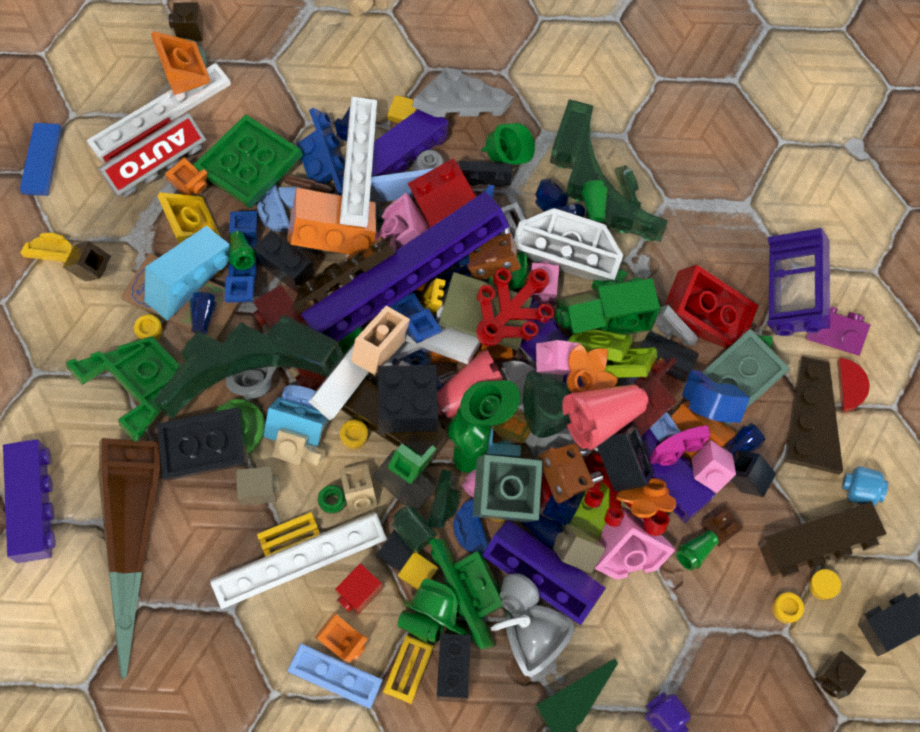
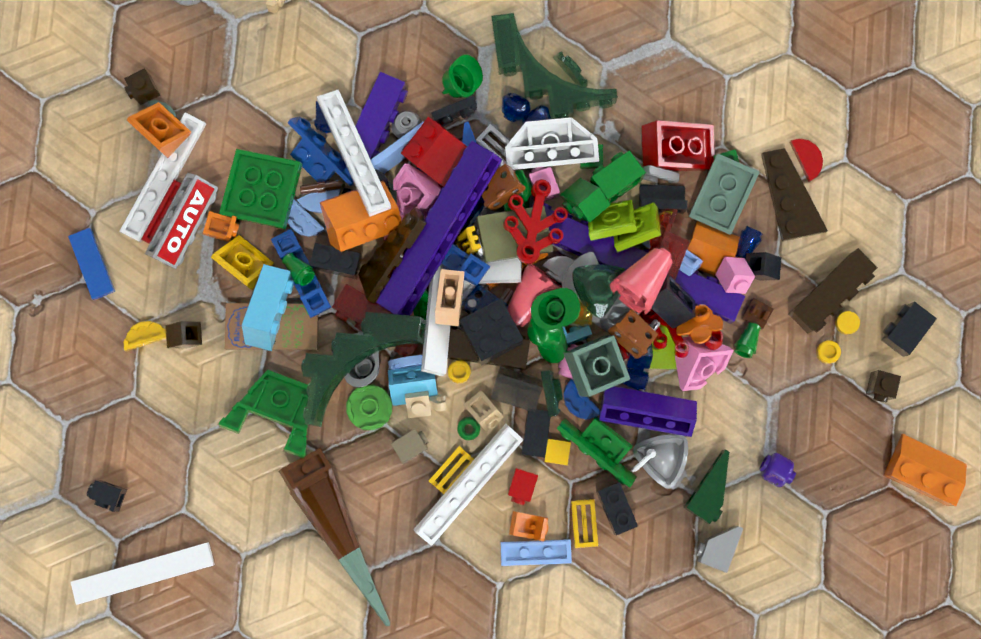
camera: 25 degrees left, 15 degrees up
dark purple brick [3,439,56,563] -> none
yellow tile [133,314,163,341] -> none
black plate [157,407,249,481] -> none
clear blue cone [189,292,217,334] -> none
yellow tile [387,95,418,123] -> none
green panel [387,444,437,484] -> none
clear green brick [392,507,437,554] -> none
green cone [397,610,444,644] -> none
green piece [403,578,468,635] -> none
light grey plate [412,67,514,117] -> none
light grey cone [500,573,539,613] -> none
bright pink brick [536,340,581,375] -> none
dark tan brick [553,523,606,573] -> none
orange plate [567,344,618,393] -> none
green cone [581,180,608,222] -> none
dark pink slope [649,425,710,466] -> none
blue brick [682,370,750,423] -> none
dark purple door [767,228,830,336] -> none
magenta bracket [805,306,871,356] -> none
dark azure head [842,466,889,506] -> none

